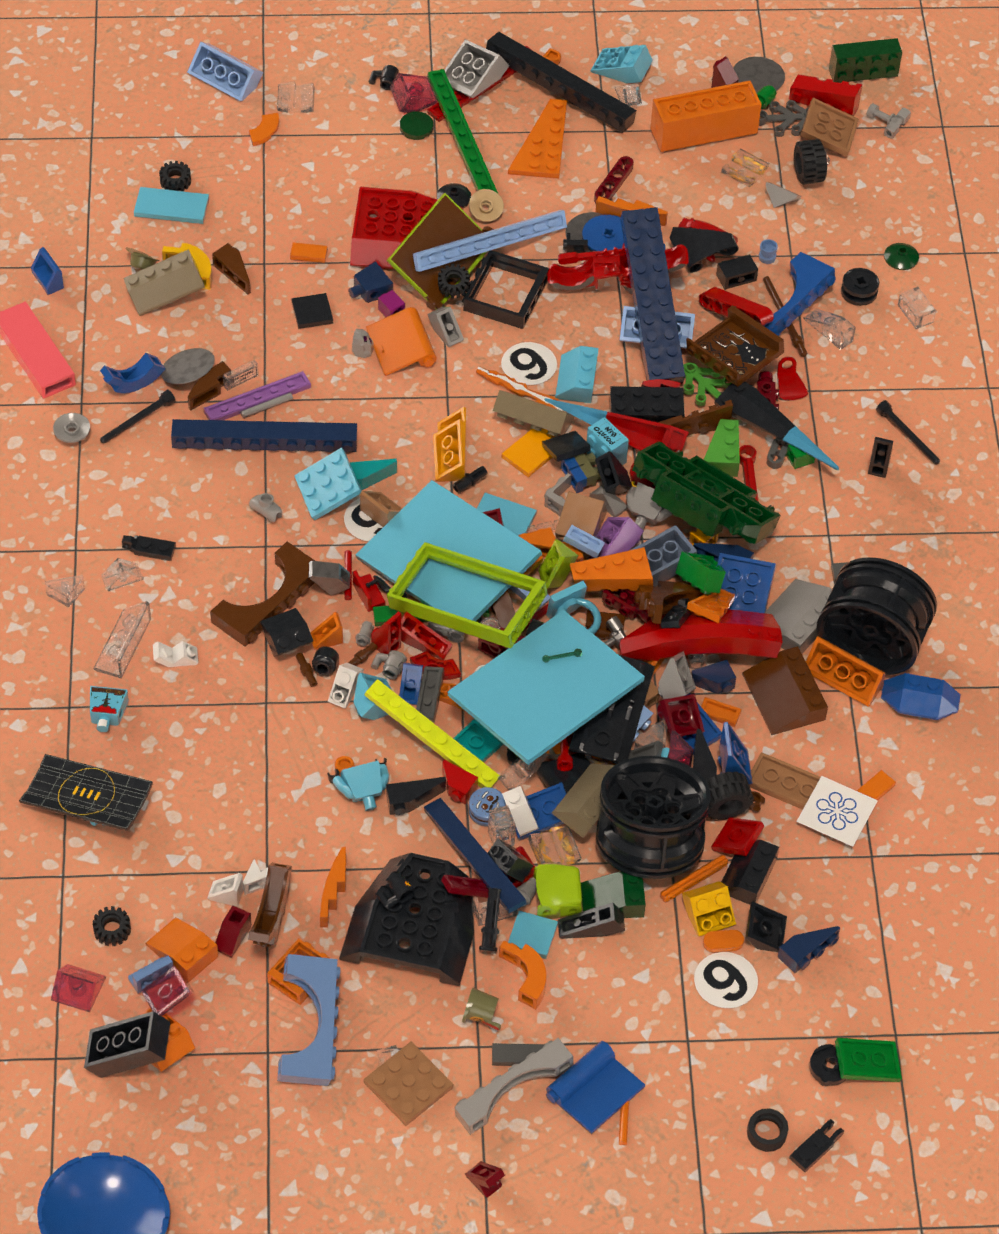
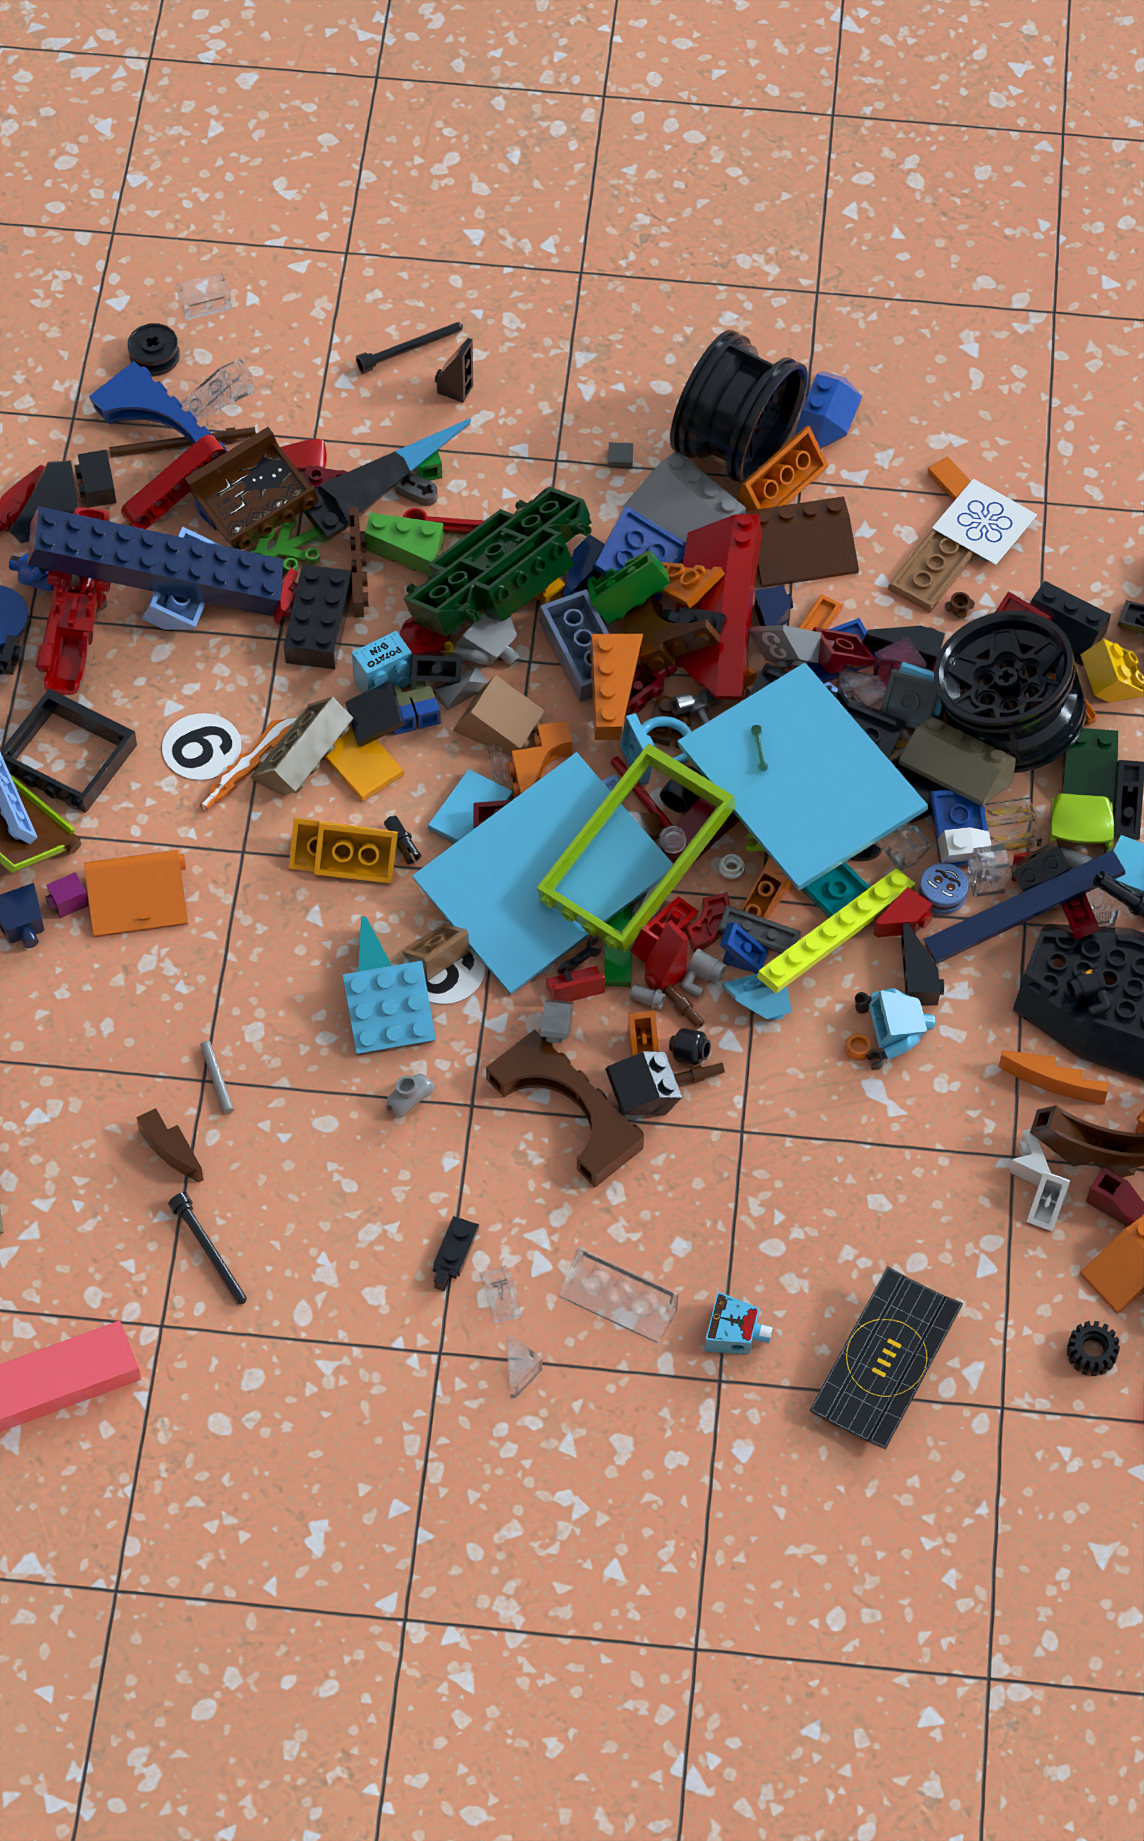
camera: 80 degrees left, 5 degrees up
light grey dish [53,413,90,443] -> none
blue arch [100,353,166,393] -> none
white slope [153,641,198,667] -> none
flat silver sticker [161,348,215,384] -> none
dark blue brick [171,419,357,453] -> none
medium lavender tile [204,371,311,420] -> none
clear tile [223,360,258,391] -> none
black tile [291,293,333,329] -> none
white slope [328,662,364,708] -> none
red bar [344,550,352,600] -> none
light grey rock [352,329,374,358] -> none
light grey slope [427,307,464,347] -> none
black tyre [438,264,470,299] -> none
lime slope [538,539,579,589] -> none
red plate [544,398,689,452] -> none
light grey bracket [544,473,572,516] -> none
medium azure slope [555,346,599,403] -> none
light blue plate [563,525,605,558] -> none
medium lavender wedge [587,517,644,560] -> none
black tyre [706,772,754,820] -> none
blue slope [718,722,753,784] -> none
medium blue wheel [759,239,778,264] -> none
dark green dish [884,243,919,270] -> none

